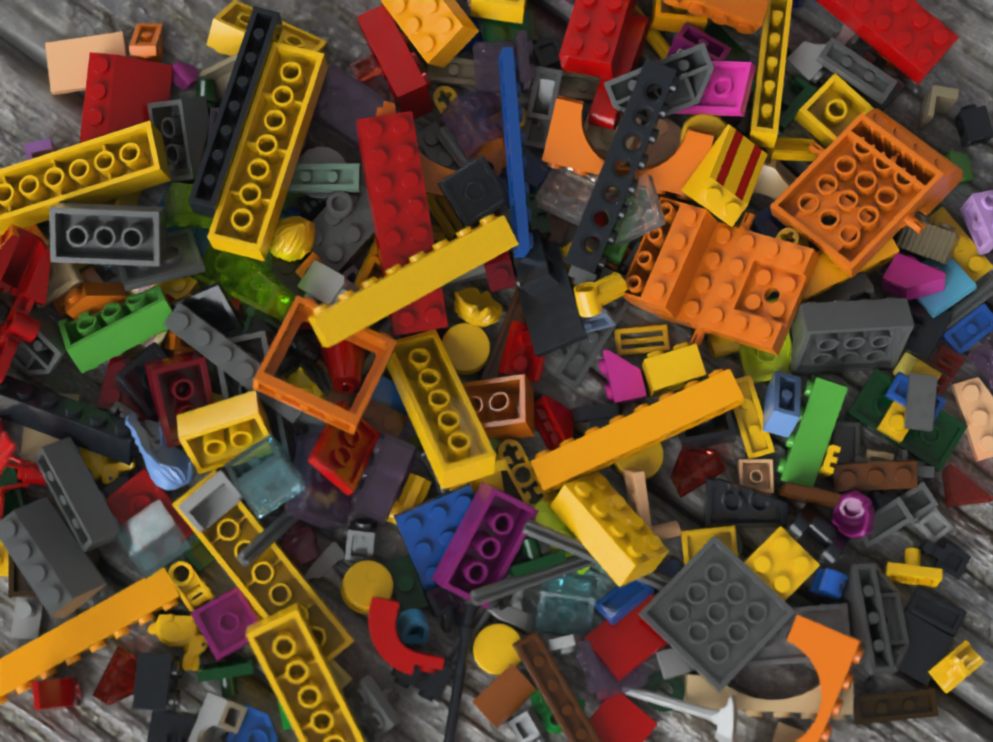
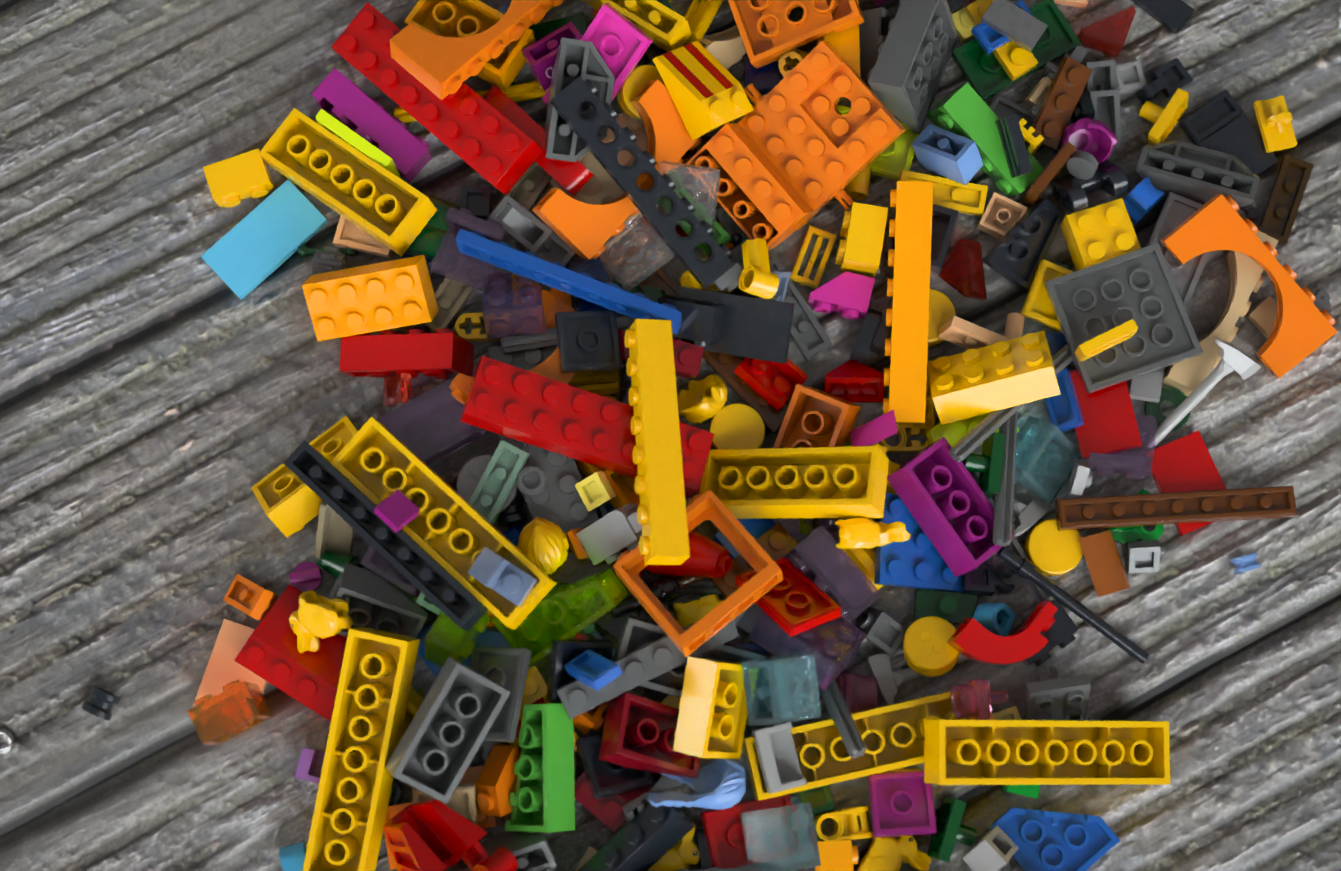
camera: 60 degrees left, 0 degrees up
none -> clear orange brick [187,679,273,745]
none -> yellow animal [289,590,353,653]
none -> magenta tile [374,490,420,533]
none -> sand blue slope [467,546,538,607]
none -> blue tile [564,649,623,691]
none -> light yellow plate [575,469,617,512]
none -> yellow animal [835,518,911,549]
none -> dark pink sticker [850,409,898,446]
none -> clear pink piece [951,679,1008,720]
none -> black tile [996,114,1032,178]
none -> dark grey tile [1066,151,1098,180]
none -> yellow tile [1074,319,1138,362]

